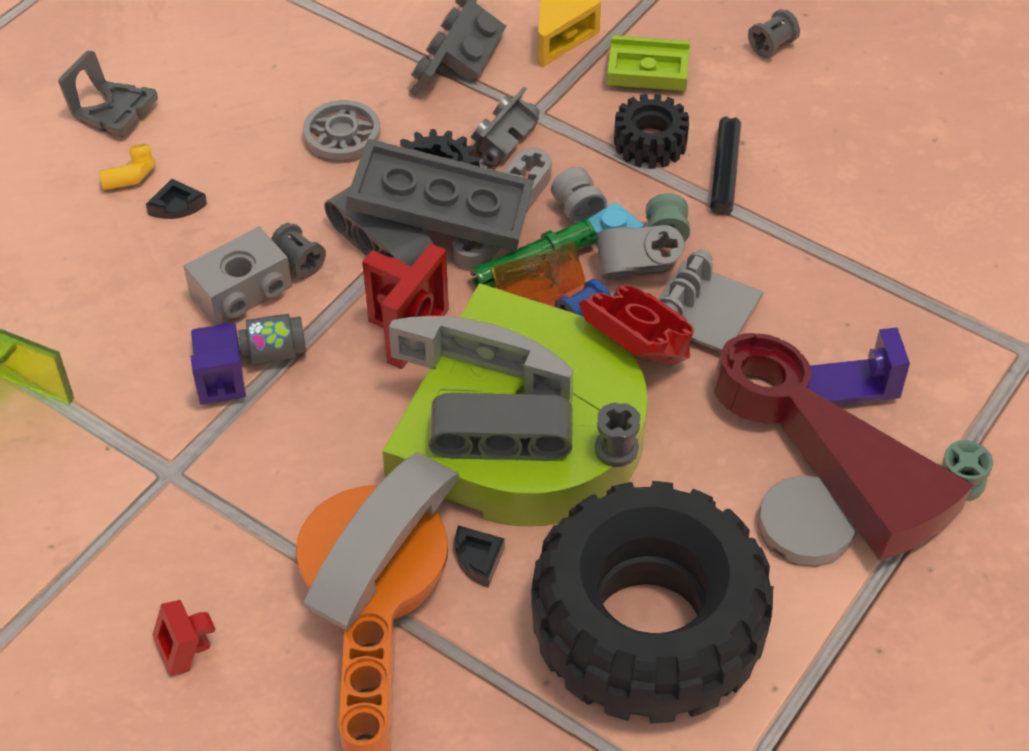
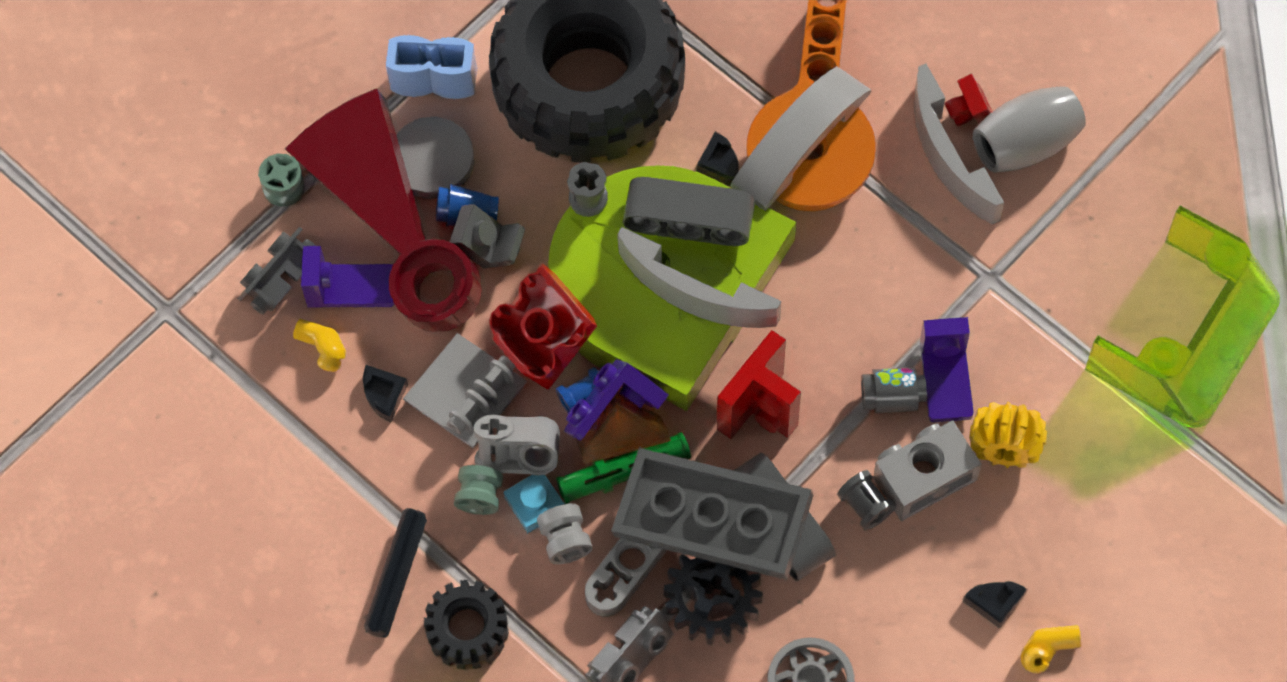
camera: 170 degrees left, 15 degrees up
none -> dark grey hinge [237,227,316,315]
none -> yellow arm [293,318,346,372]
none -> black tile [363,365,408,422]
none -> light blue brick [386,35,477,99]
none -> blue cone [436,184,499,227]
none -> dark grey bracket [450,204,525,269]
none -> dark purple bracket [564,359,669,440]
none -> light grey slope [914,64,1004,224]
none -> yellow gear [969,401,1047,469]
none -> light grey piece [973,86,1086,172]

